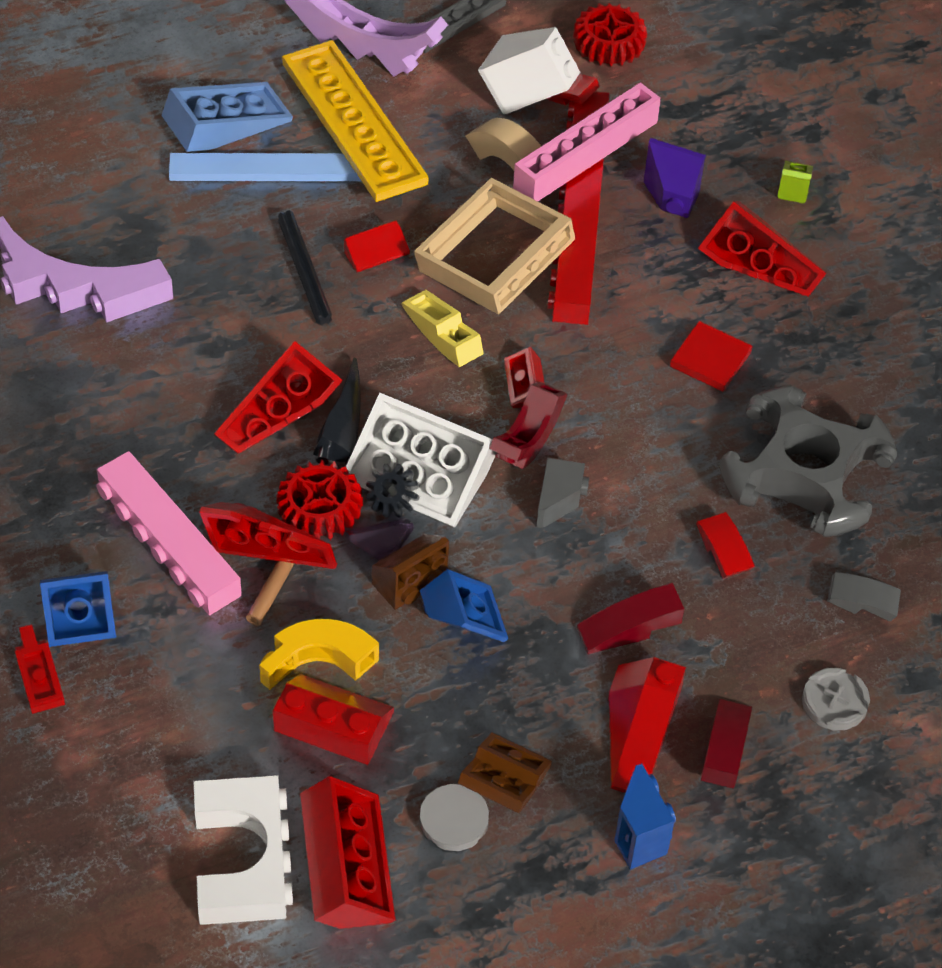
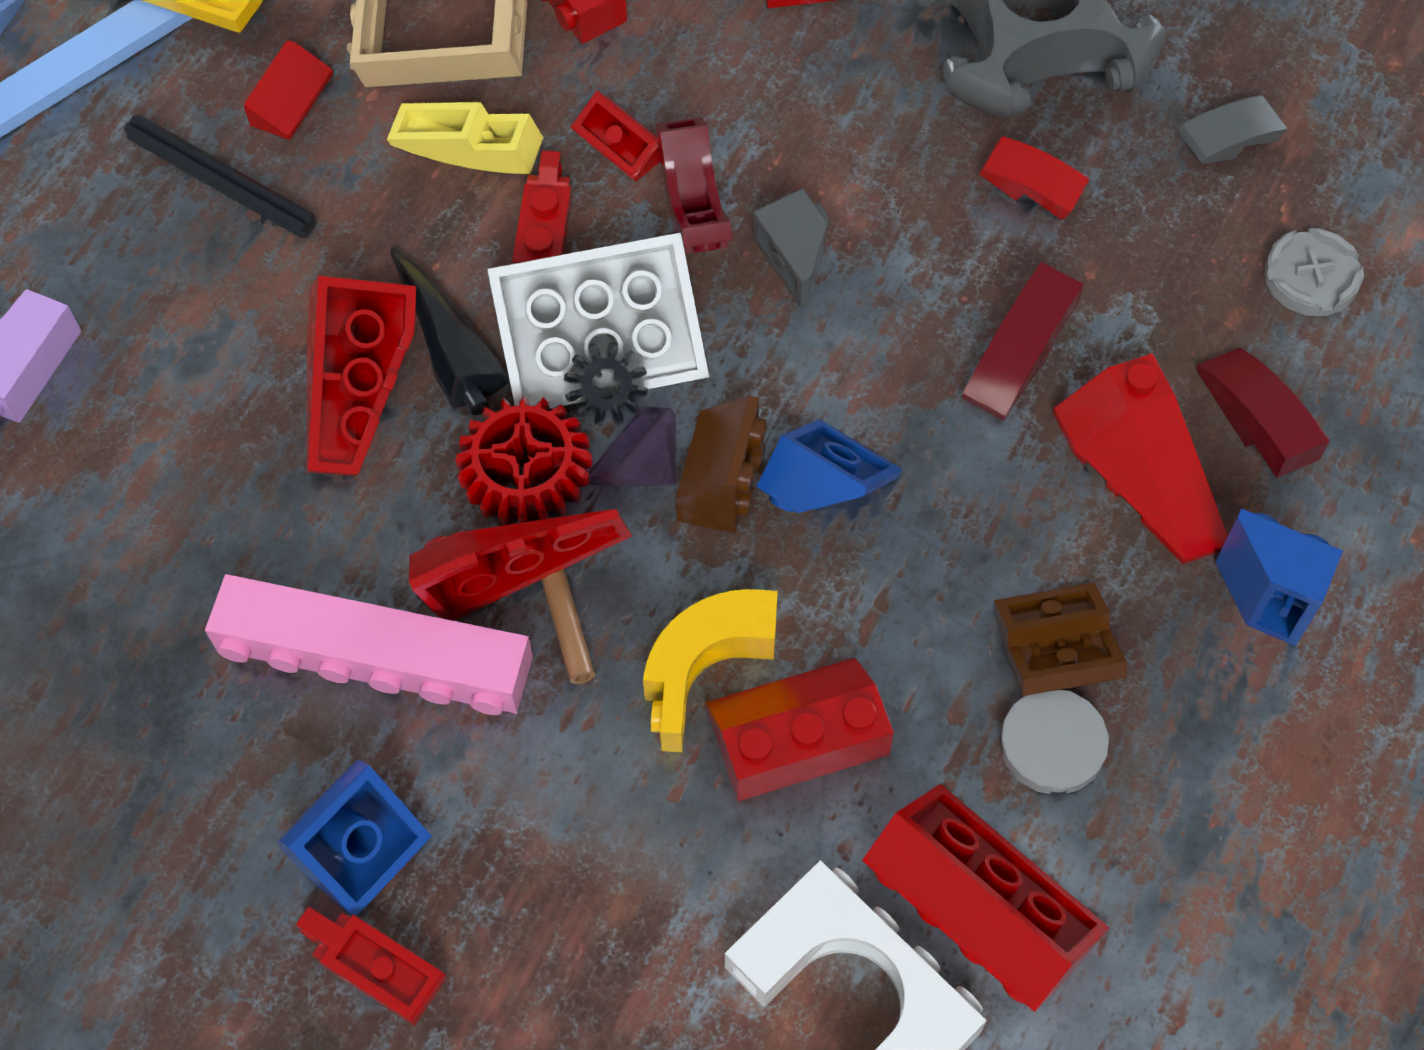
camera: 35 degrees left, 10 degrees up
none -> red hinge [512,150,572,264]

